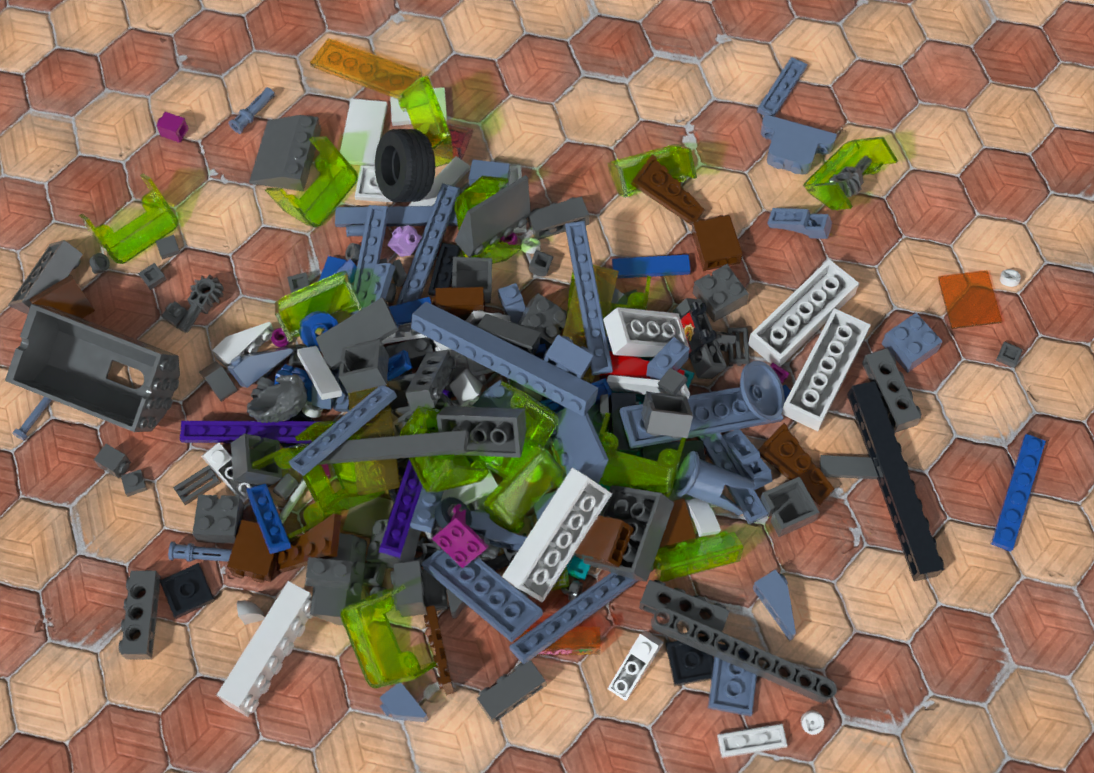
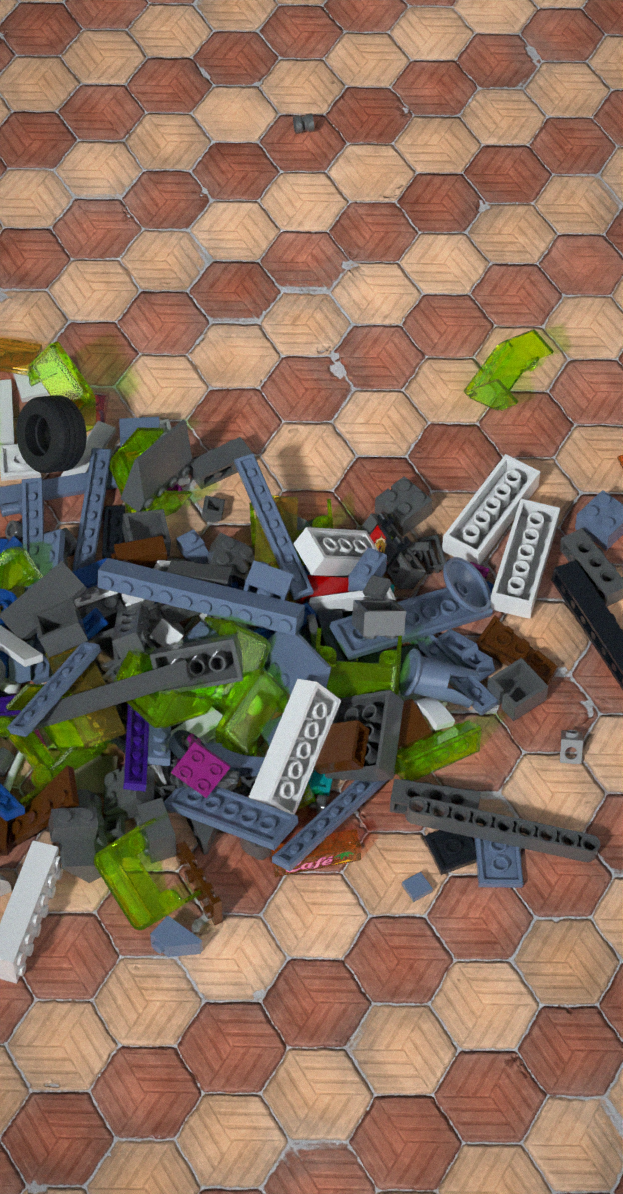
camera: 15 degrees left, 10 degrees down
lavender brick [387,225,422,257] -> none
dark grey tile [422,569,448,611] -> none
dark grey brick [477,660,546,724] -> none
tile [521,238,541,254] -> none
clear neon green windscreen [607,144,697,198] -> none
white slope [608,630,664,701] -> none
blue tile [612,255,690,279] -> none
reddish brown wing [631,154,705,225] -> none
reddish brown brick [692,215,742,271] -> none
white tile [717,724,788,758] -> none
sand blue slope [752,569,796,641] -> none
sand blue tile [757,57,807,117] -> none
sand blue brick [760,114,837,175] -> none
sand blue slope [767,208,832,239] -> none
white tile [801,710,824,734] -> none
dark grey tile [820,455,883,479] -> none
dark grey gear [829,156,872,199] -> none
none -> sand blue tile [402,872,433,902]
none -> light grey bracket [560,730,583,764]

